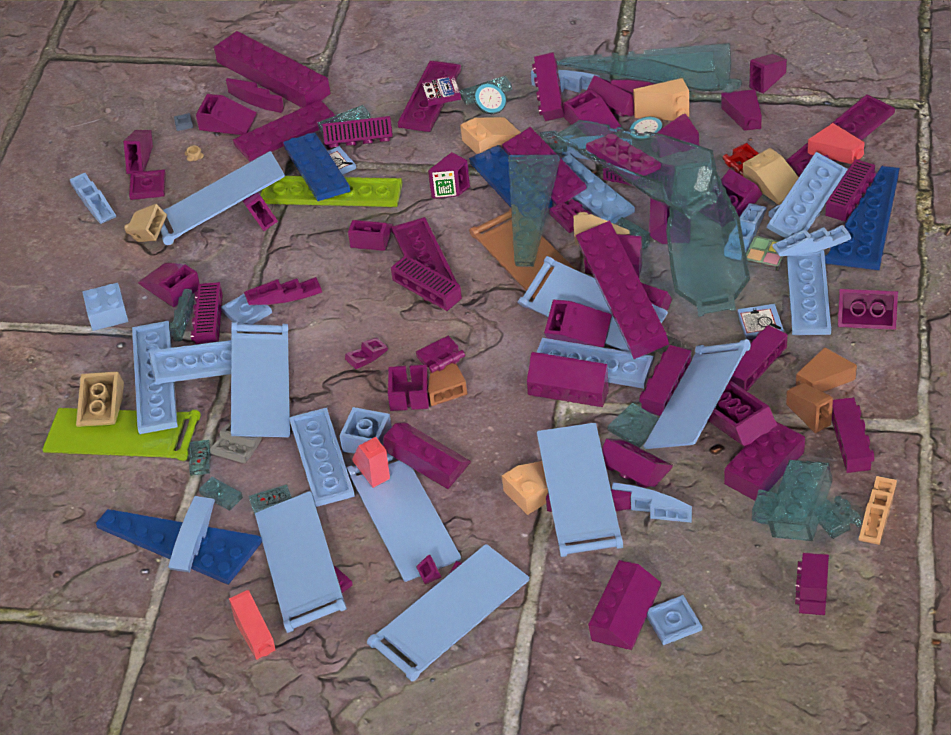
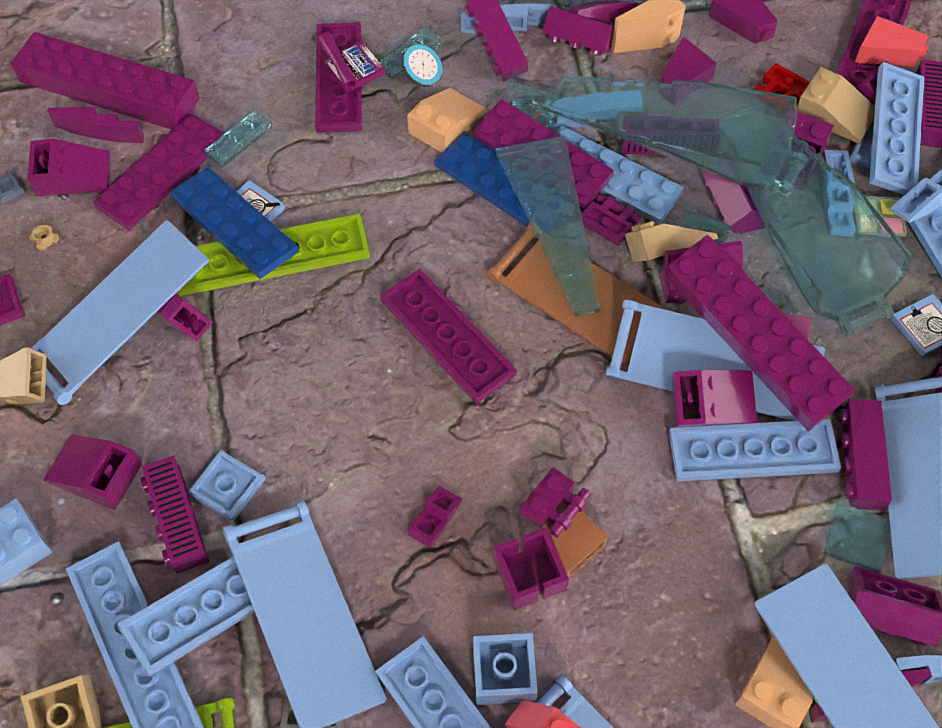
camera: 25 degrees left, 15 degrees up
clear light blue plate [169,289,194,341] -> none
magenta slope [244,277,322,305] -> none
magenta brick [322,116,393,148] -> none
magenta slope [348,220,393,251] -> none
magenta slope [383,422,471,489] -> none
magenta brick [391,255,462,311] -> none
magenta slope [428,152,470,198] -> none
magenta slope [527,352,609,407] -> none
magenta slope [563,89,622,138] -> none
magenta plate [586,133,661,180] -> none
piece [629,117,663,141] -> none
none -> magenta piece [319,32,358,90]
none -> clear light blue tile [507,76,557,101]

